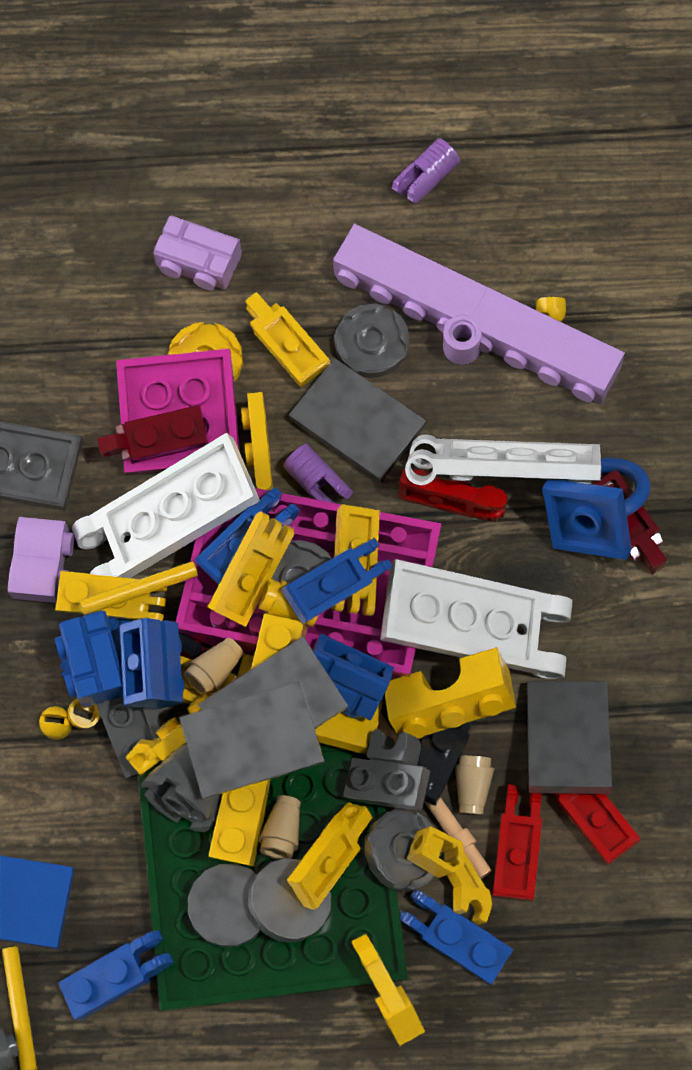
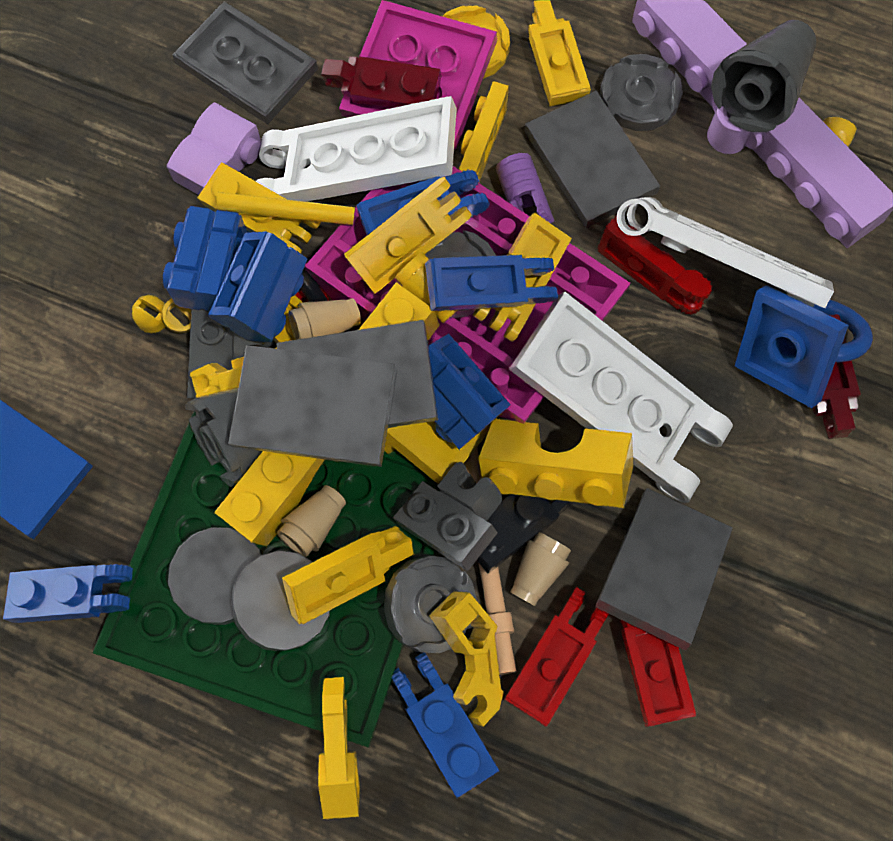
camera: 20 degrees right, 0 degrees up
none -> dark grey cone [711,20,816,132]

